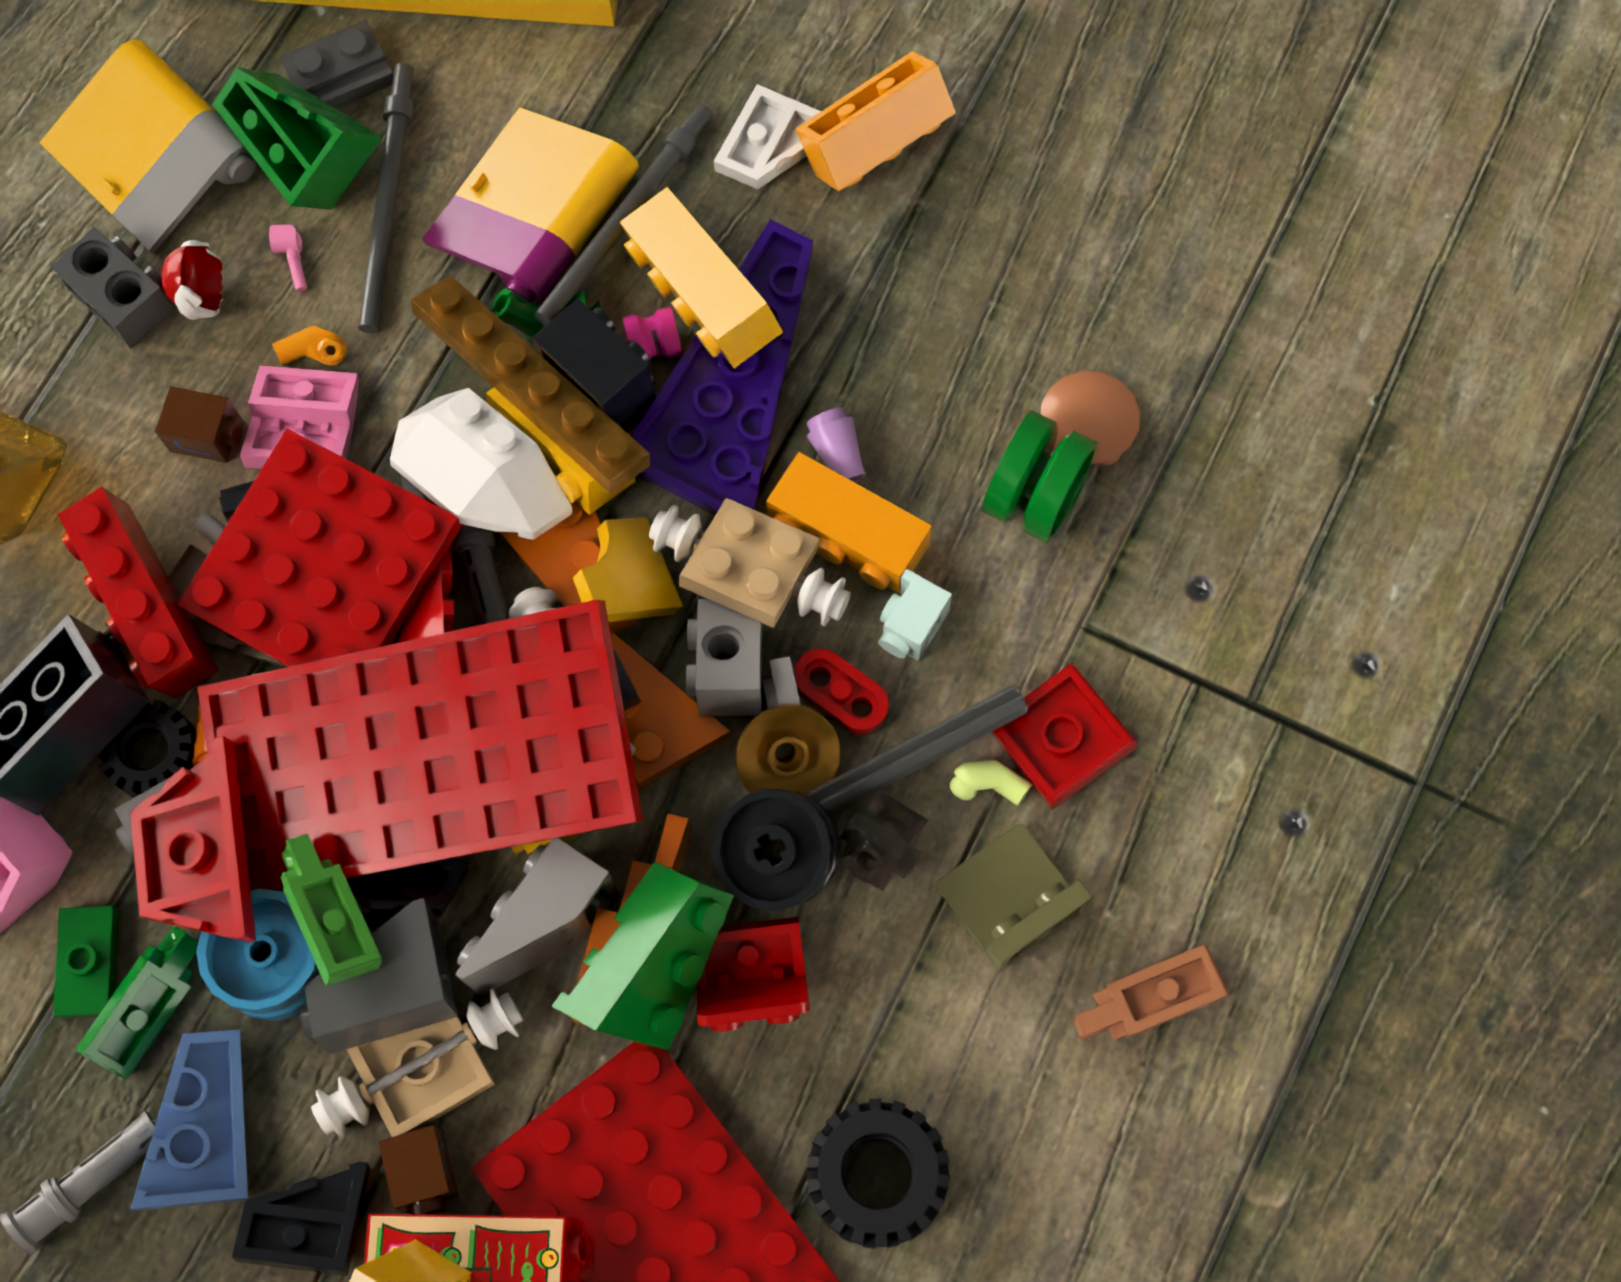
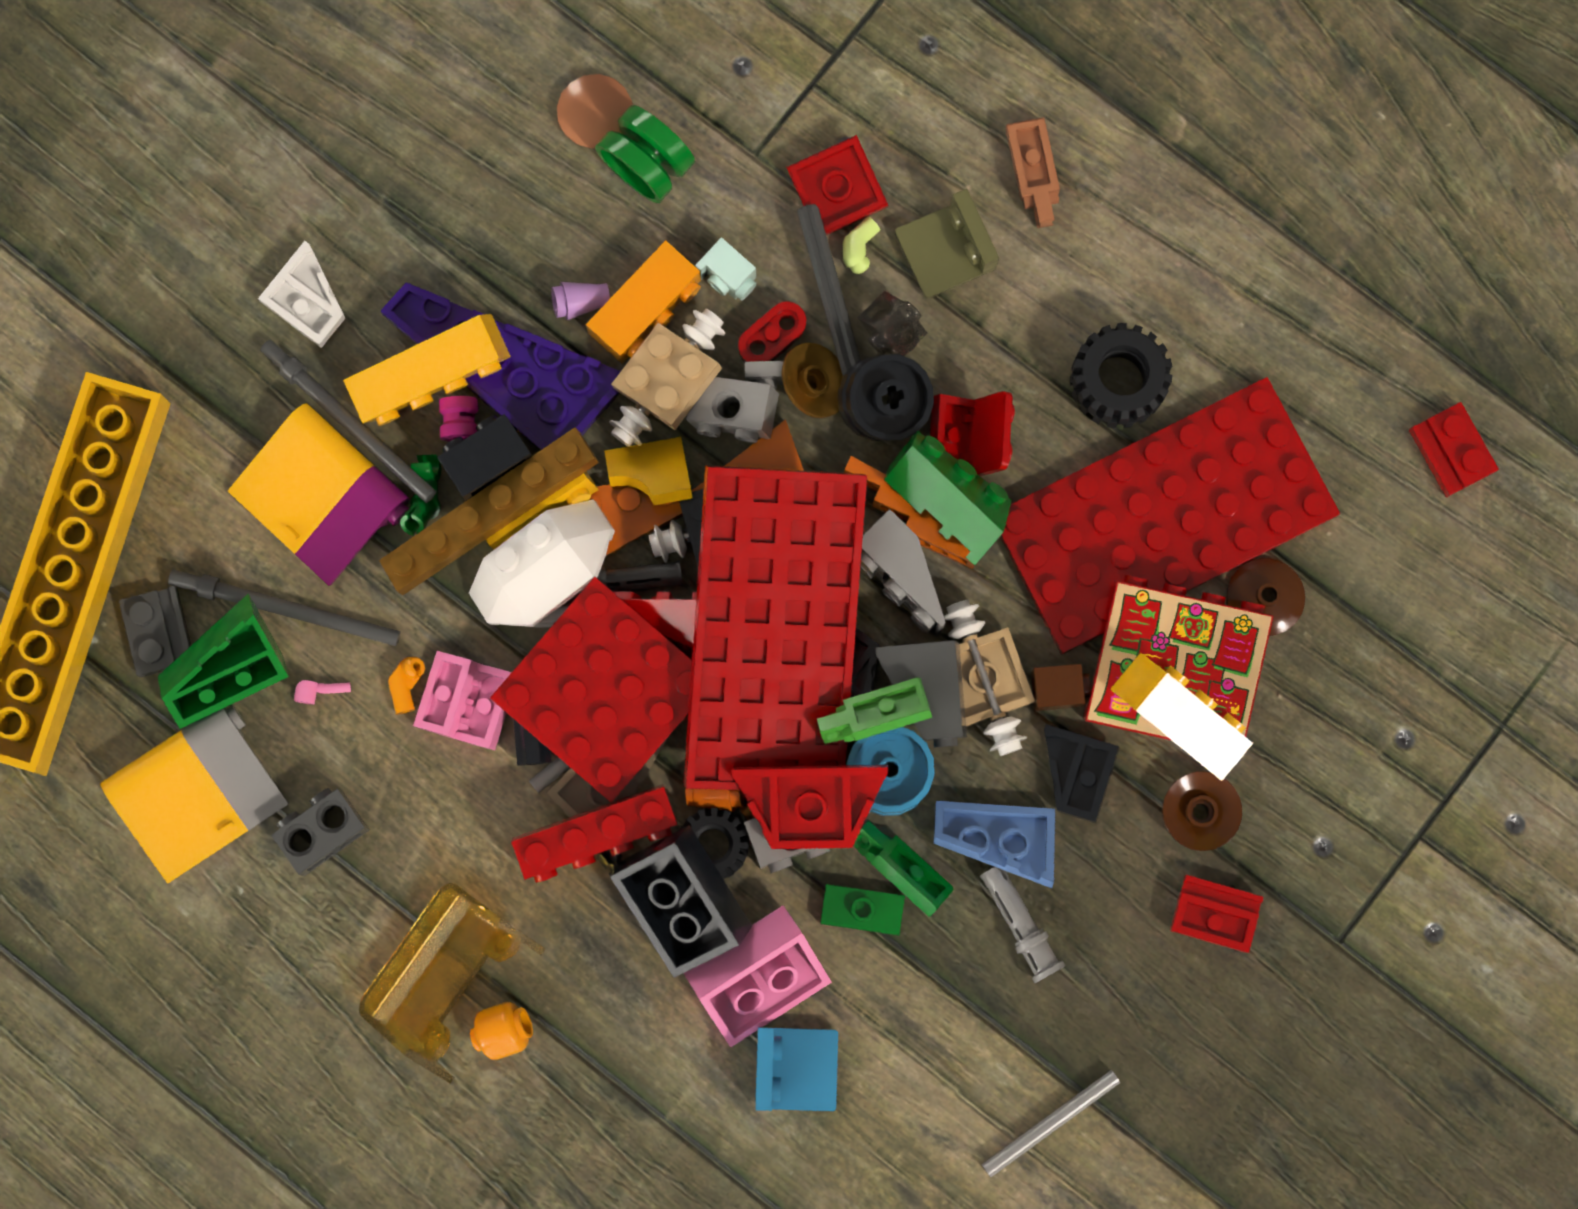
camera: 85 degrees left, 10 degrees up
reddish brown brick [155,386,243,463] -> none
red hair [161,240,224,320] -> none
light orange brick [795,51,956,192] -> none

